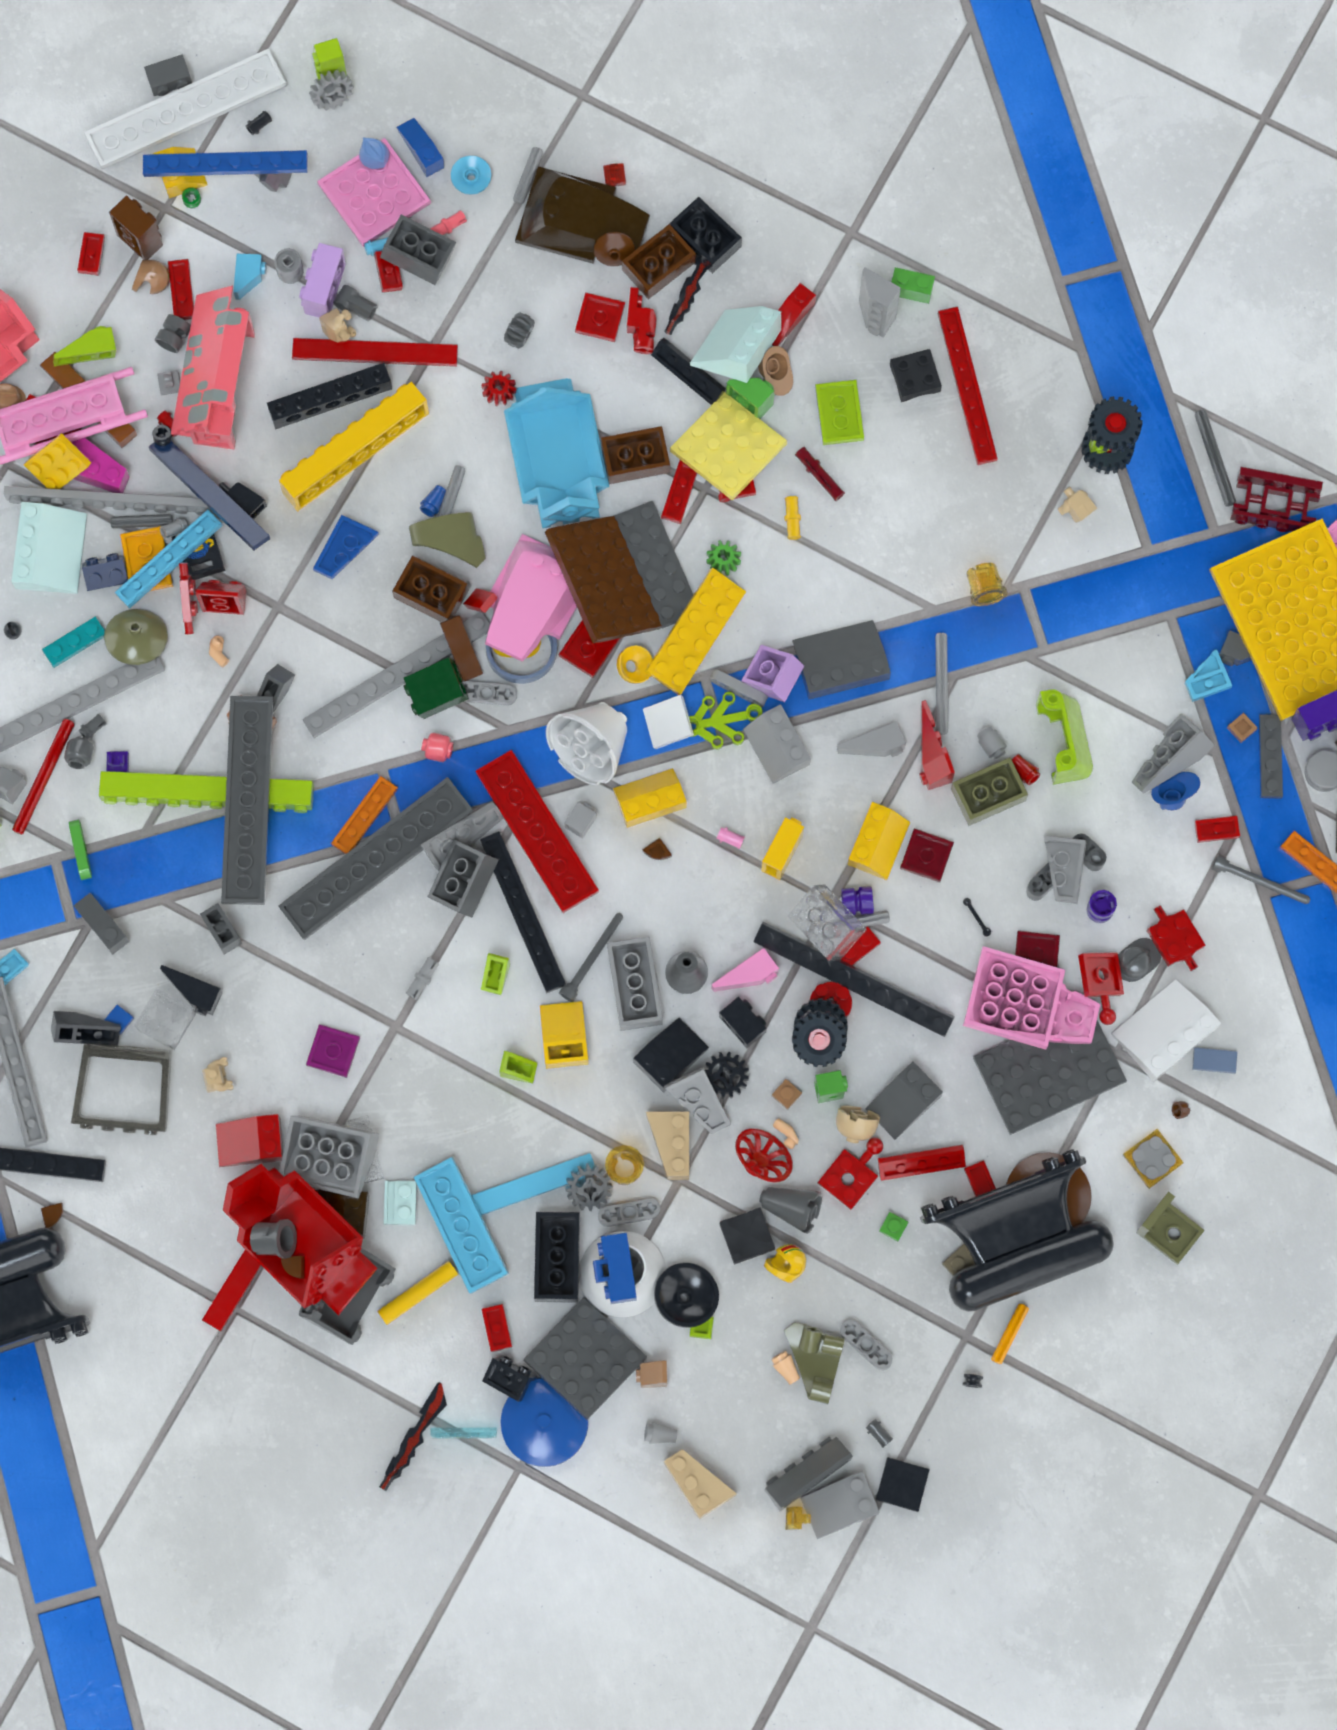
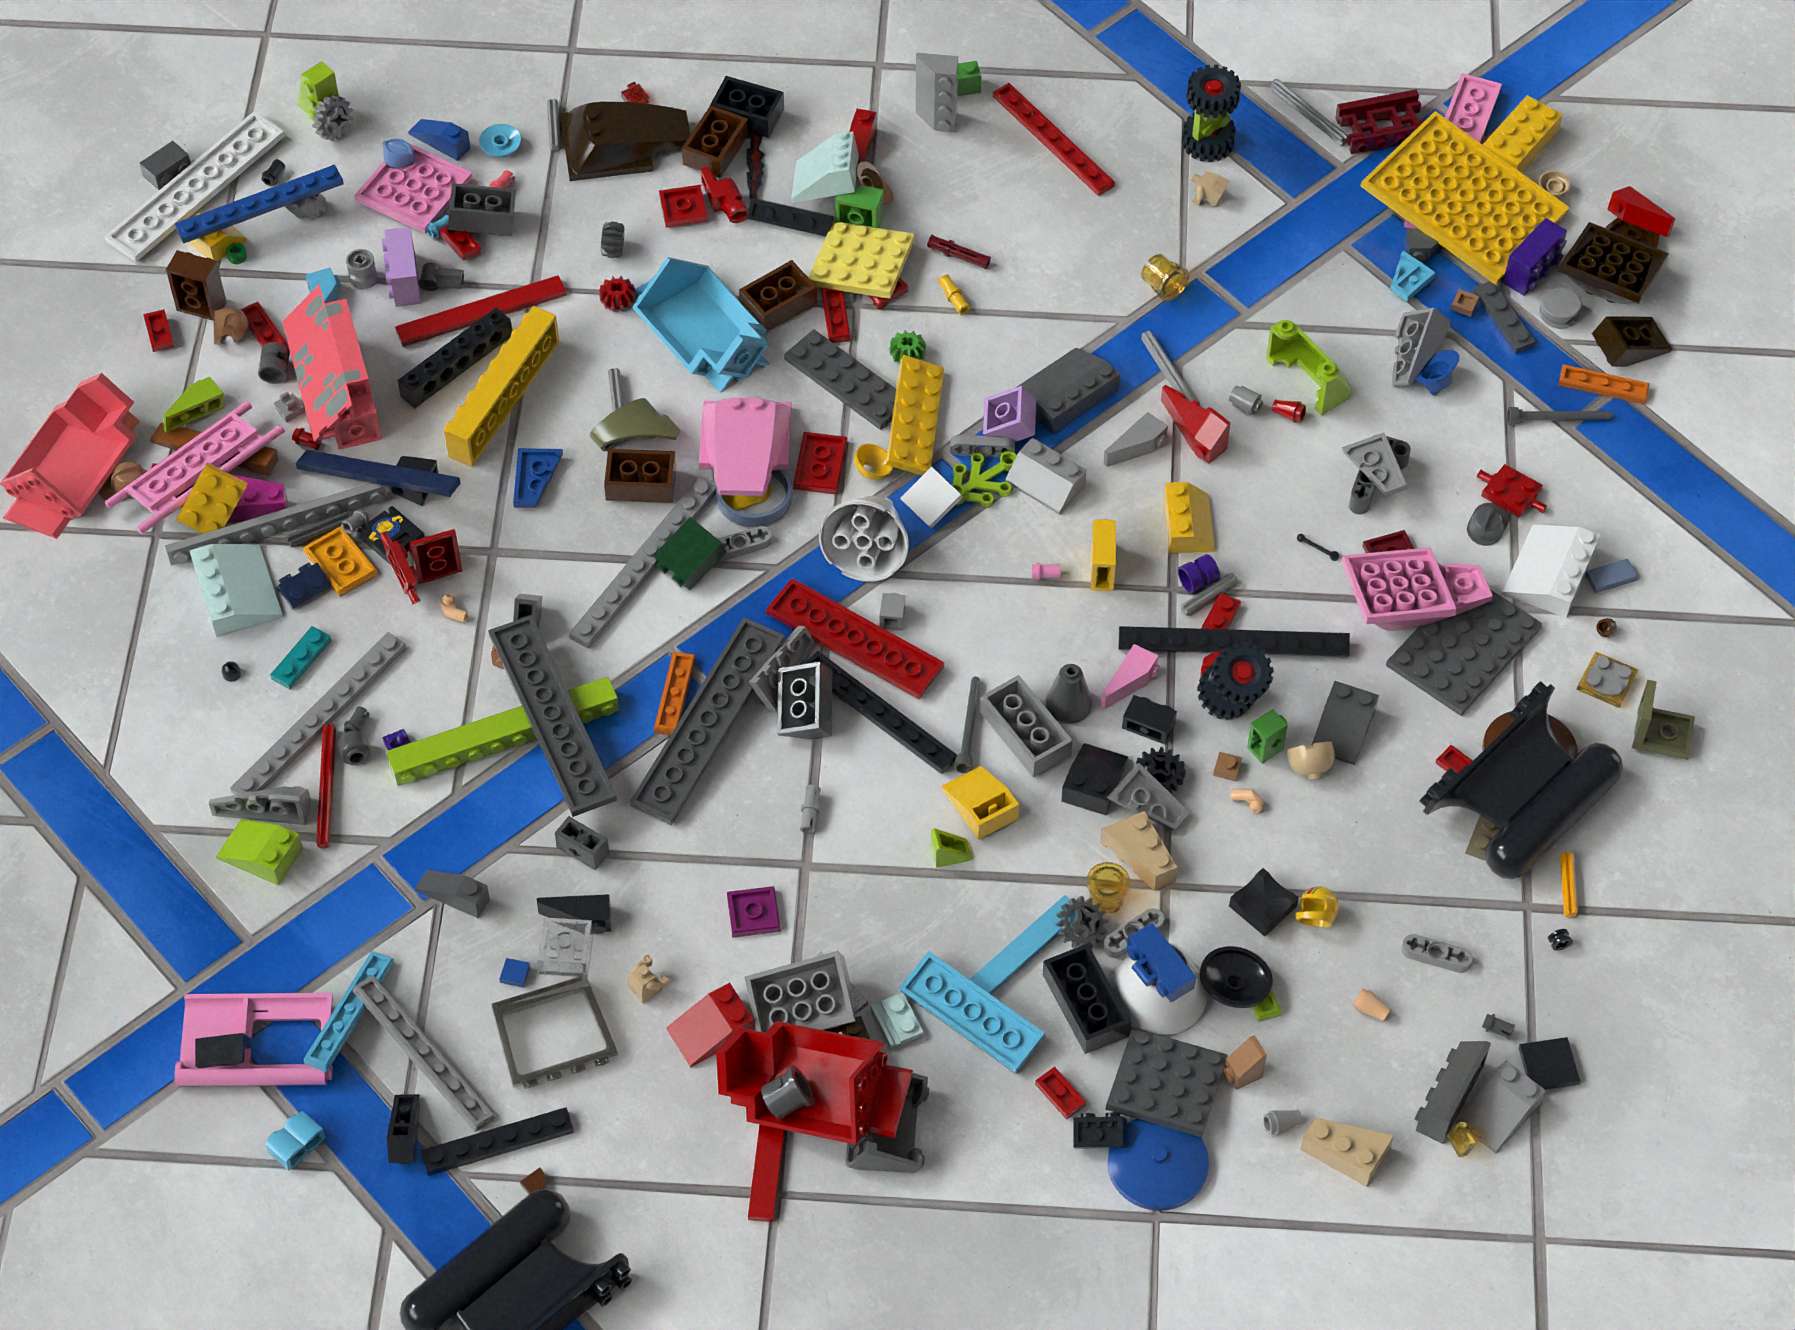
camera: 25 degrees left, 20 degrees down
black slope [51,1011,121,1045] -> none
bright green beam [69,819,92,880] -> none
olive dish [104,609,168,665] -> none
medium azure tile [115,510,223,609] -> none
black bush [152,425,172,446] -> none
reddish brown tile [281,1256,304,1279] -> none
tan piece [319,308,356,342] -> none
yellow piece [377,1261,458,1325] -> none
black sword [379,1382,447,1491] -> none
blue cone [420,485,446,517] -> none
coral head [421,733,454,762] -> none
clear light blue tile [430,1428,497,1439] -> none
reddish brown tile [440,615,483,681] -> none
red tile [463,588,498,613] -> none
lime slope [481,953,510,995] -> none
reddish brown plate [545,515,662,644] -> none
reddish brown dish [594,232,635,266] -> none
yellow slope [613,768,687,828] -> none
reddish brown tile [642,838,672,860] -> none
red wheel [735,1128,793,1183] -> none
dark grey cone [759,1187,822,1234] -> none
olive panel [784,1322,845,1404] -> none
clear brick [788,884,867,961] -> none
lime plate [815,380,864,445] -> none
red plate [817,1138,884,1210] -> none
red plate [878,1145,966,1181] -> none
bright green plate [879,1212,909,1242] -> none
black brick [890,349,942,402] -> none
dark red tile [900,829,954,883] -> none
olive brick [951,757,1028,826] -> none
red plate [1078,953,1124,1025] -> none
dark purple wheel [1086,890,1117,923] -> none
red plate [1194,816,1240,843] -> none

